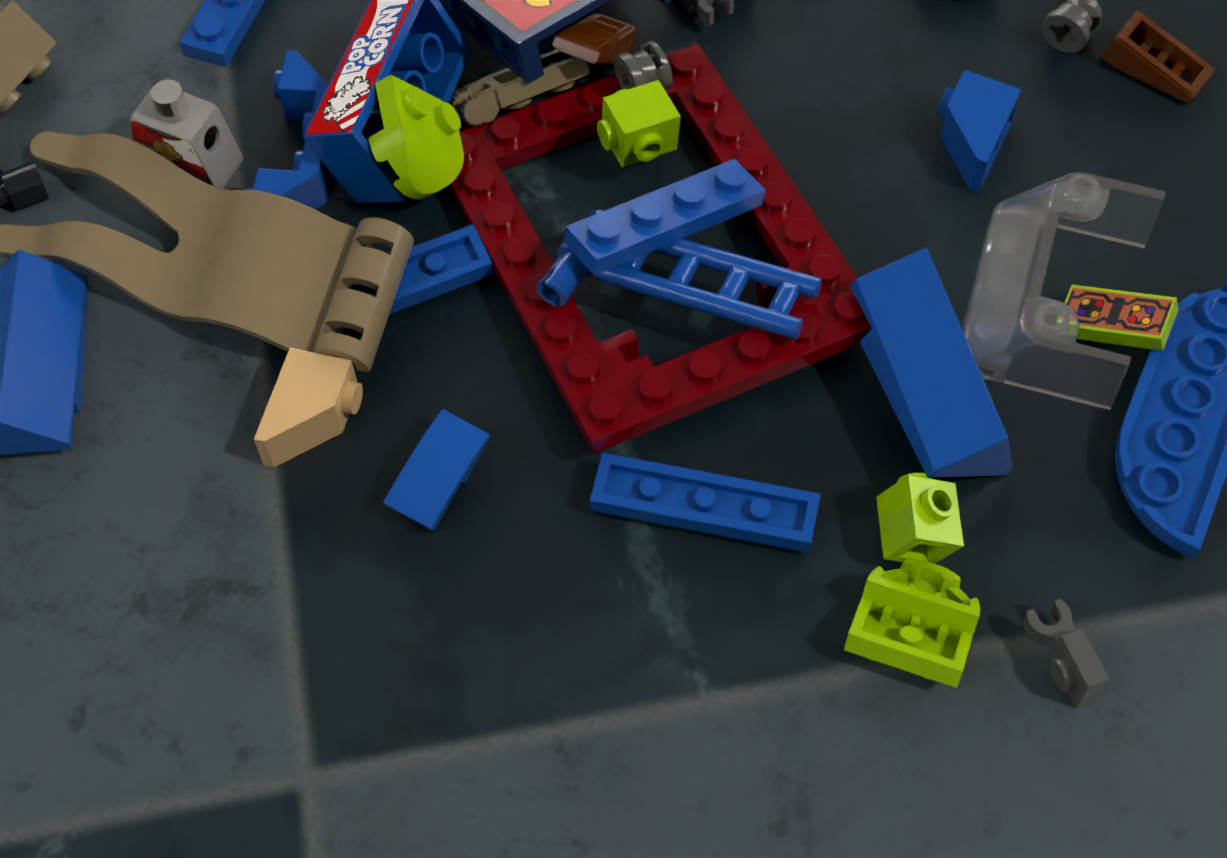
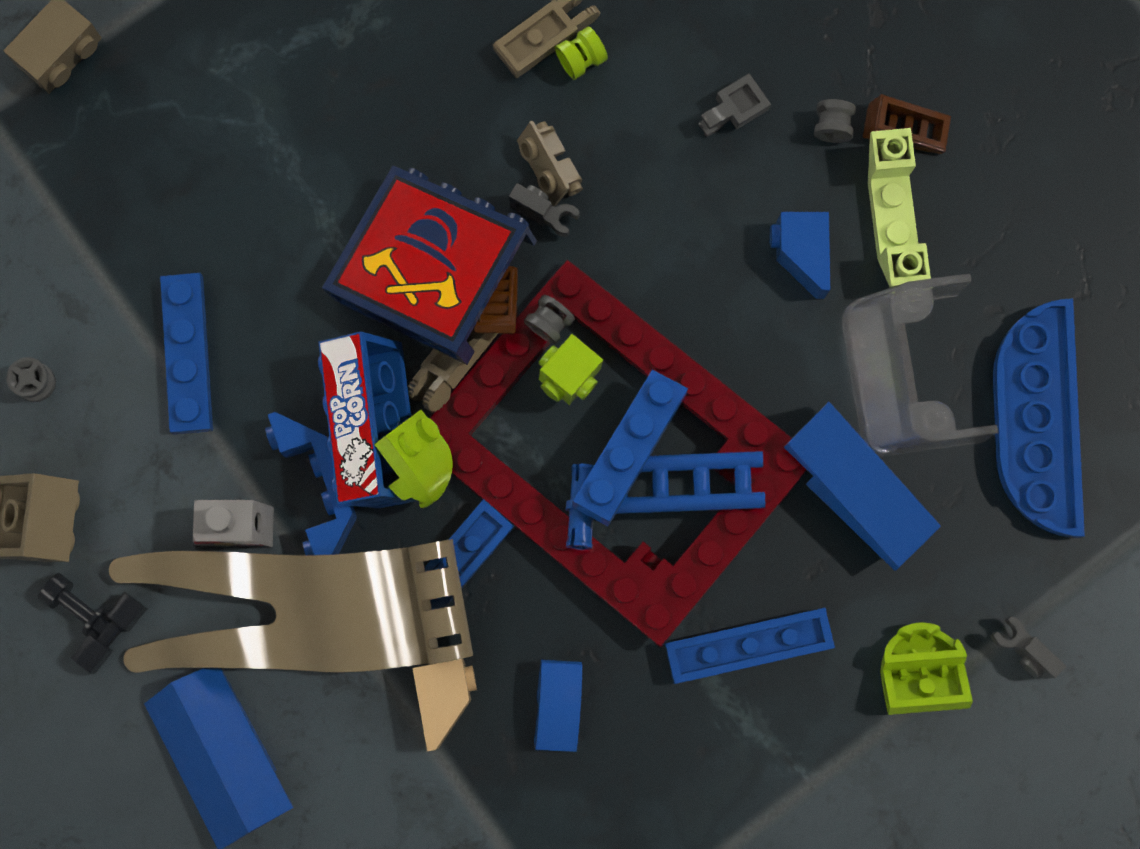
camera: 30 degrees left, 20 degrees up
lime brick [876,473,964,564] -> none
tile [1056,285,1179,351] -> none
none -> yellowish green slope [868,128,931,288]

